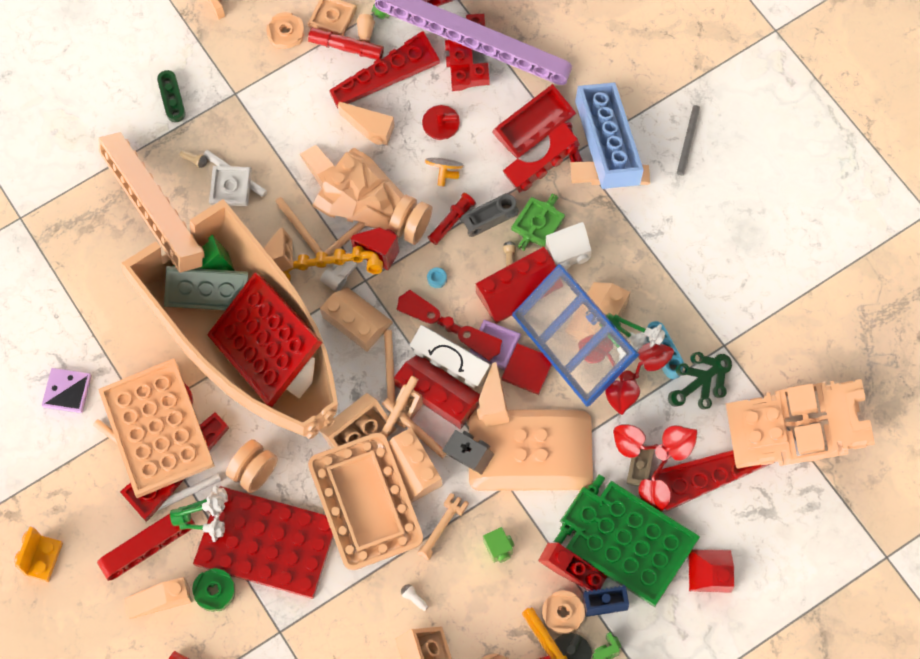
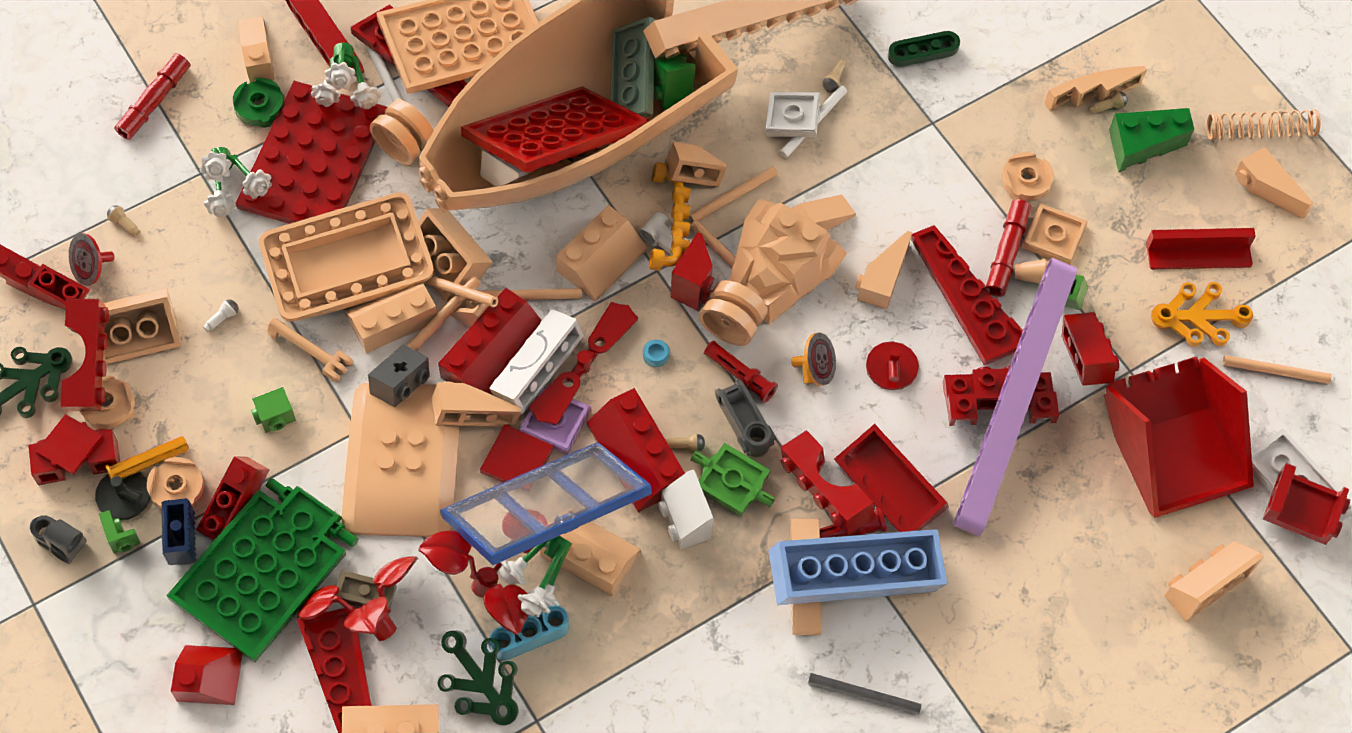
camera: 85 degrees right, 5 degrees down
none -> white plant [200,147,272,217]

